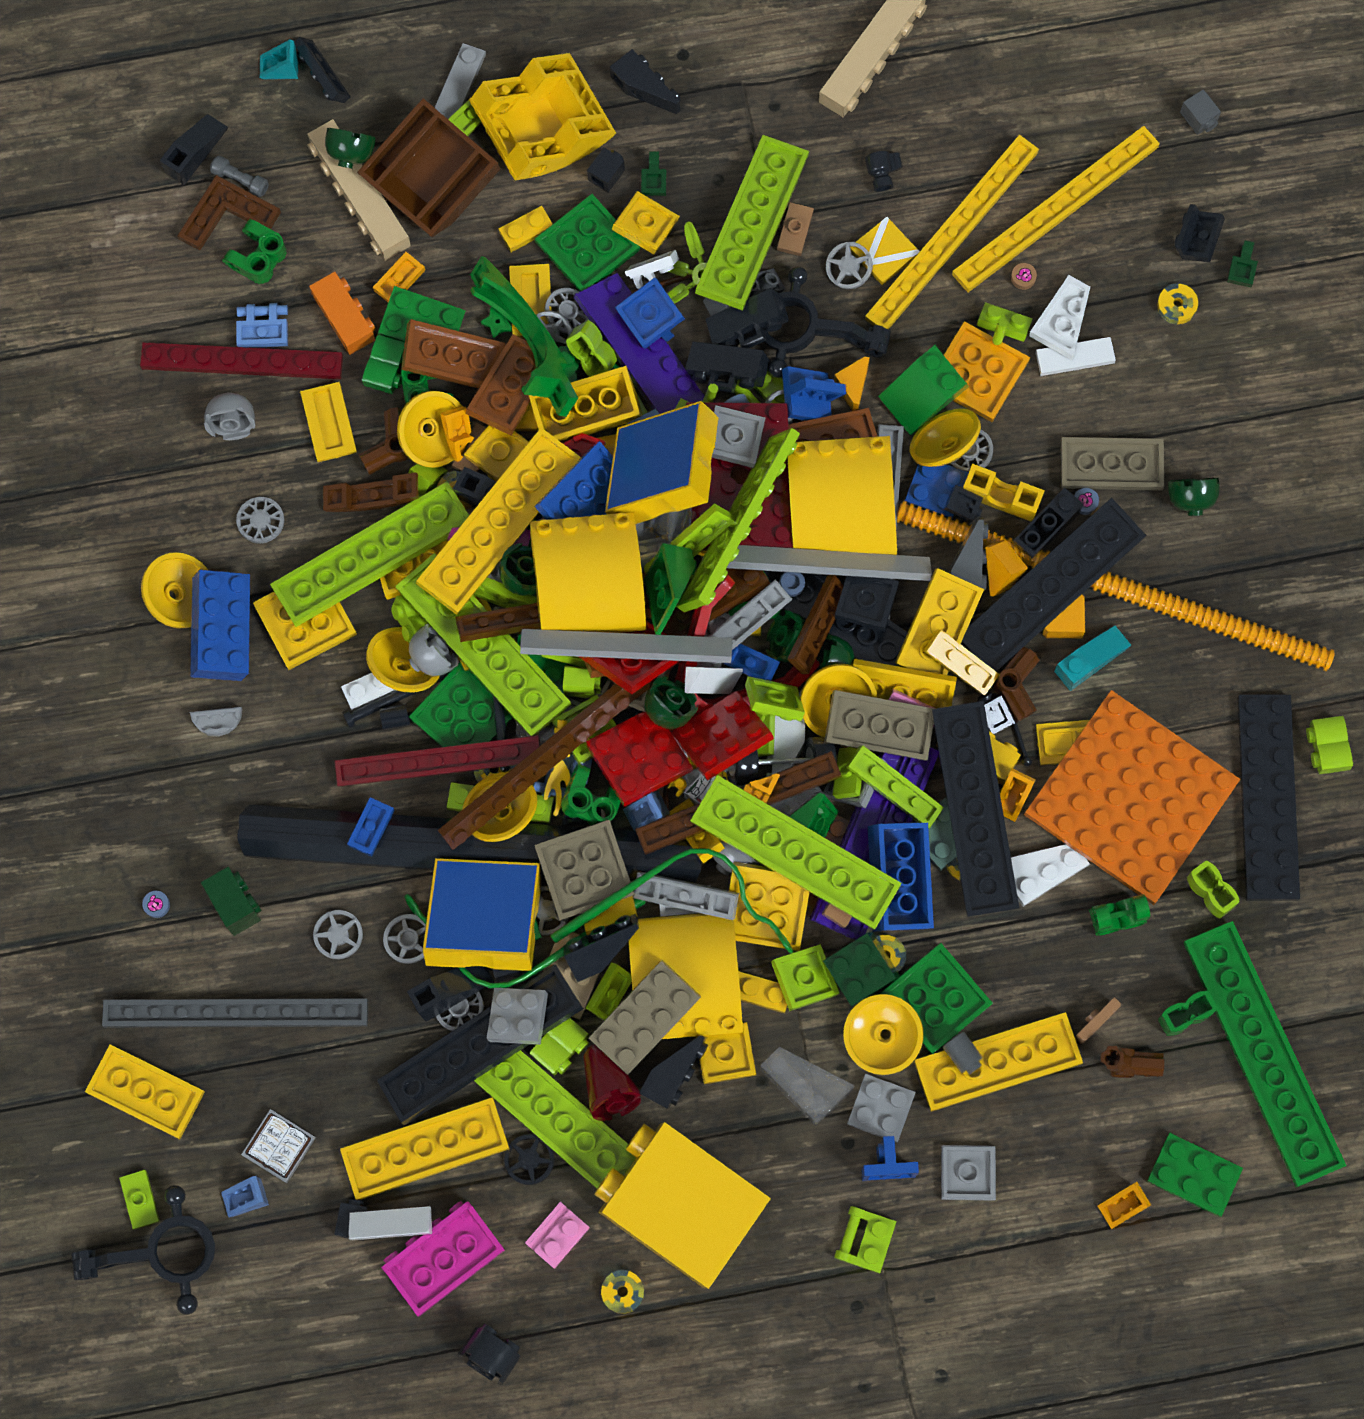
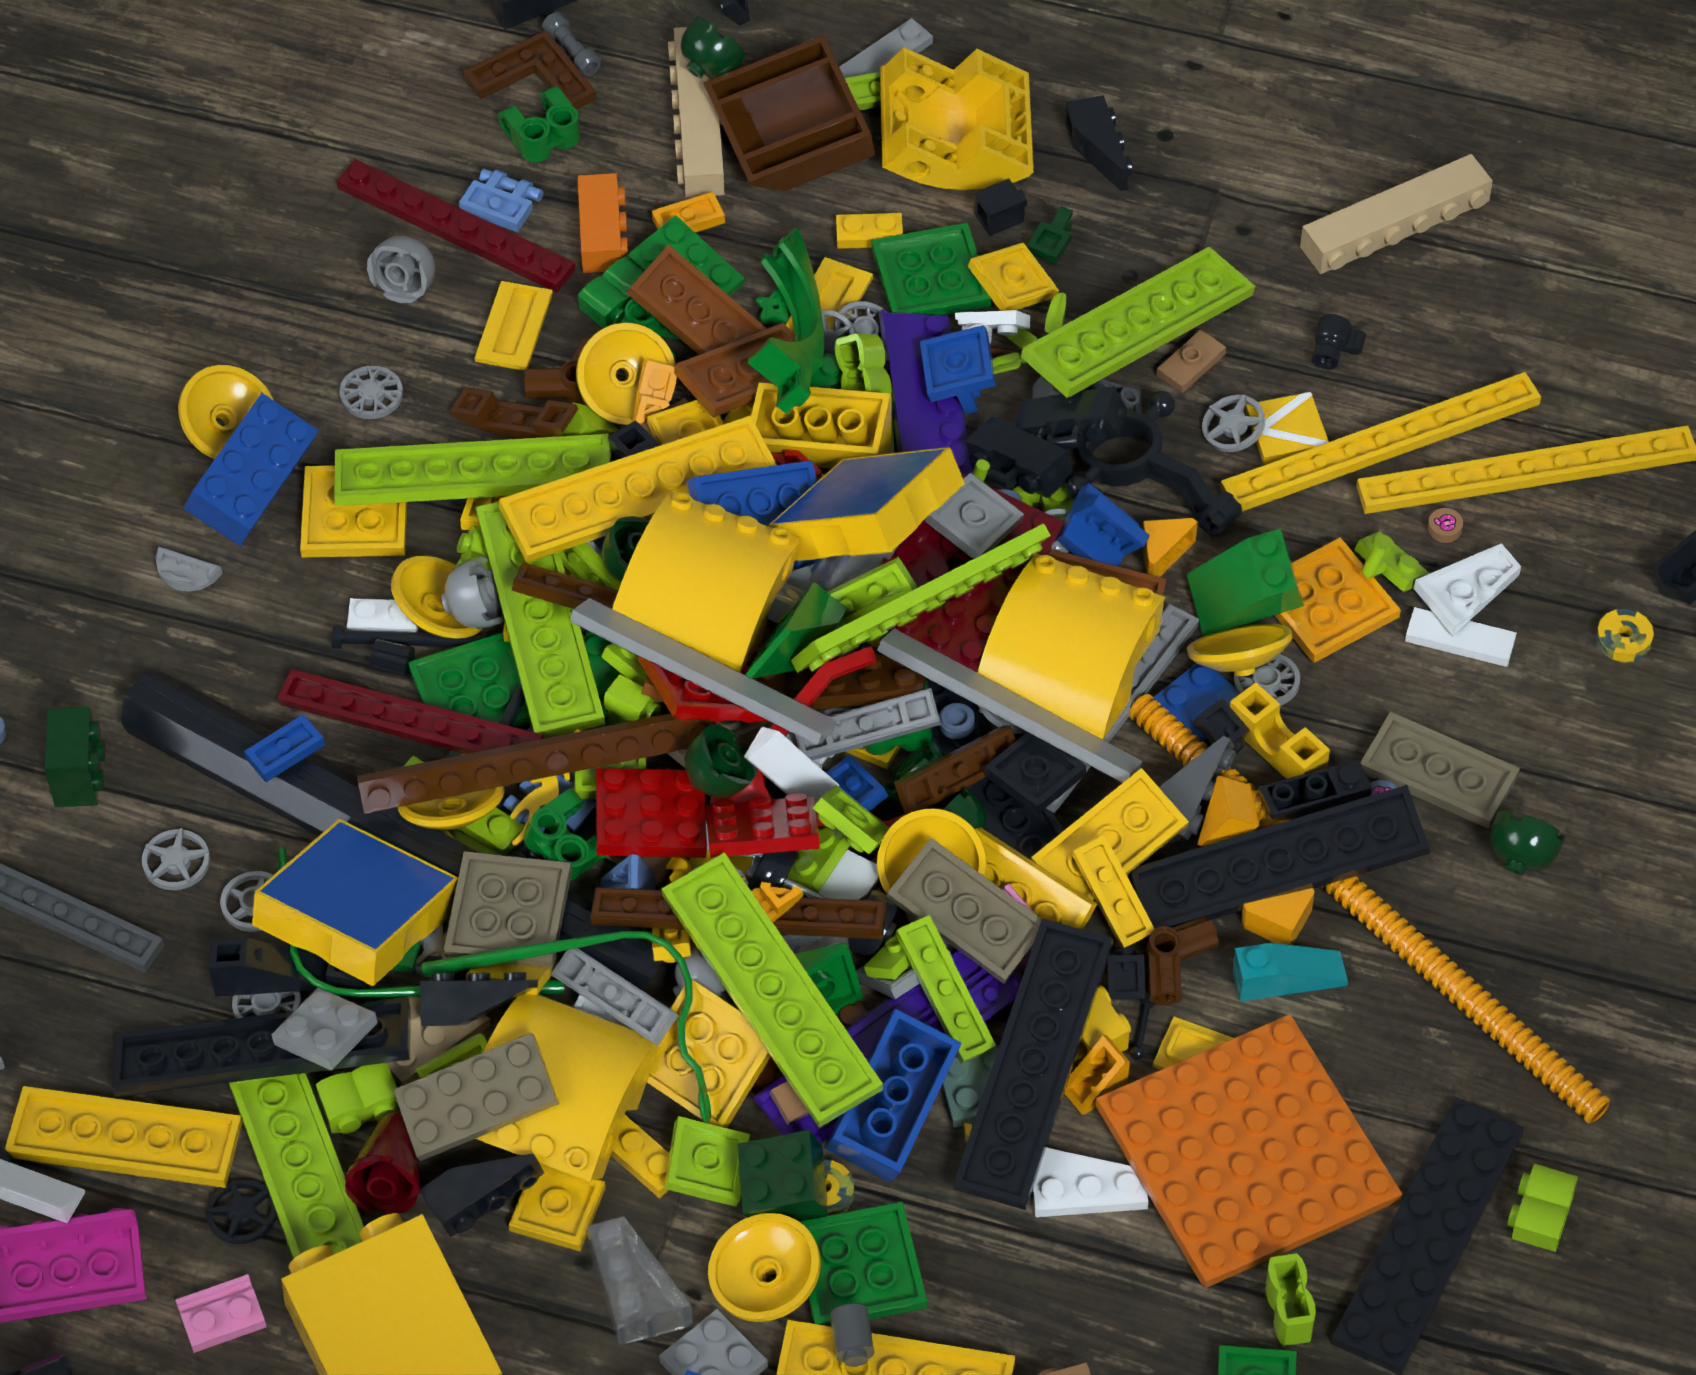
camera: 25 degrees right, 20 degrees down
green piece [1089,894,1150,936] -> none

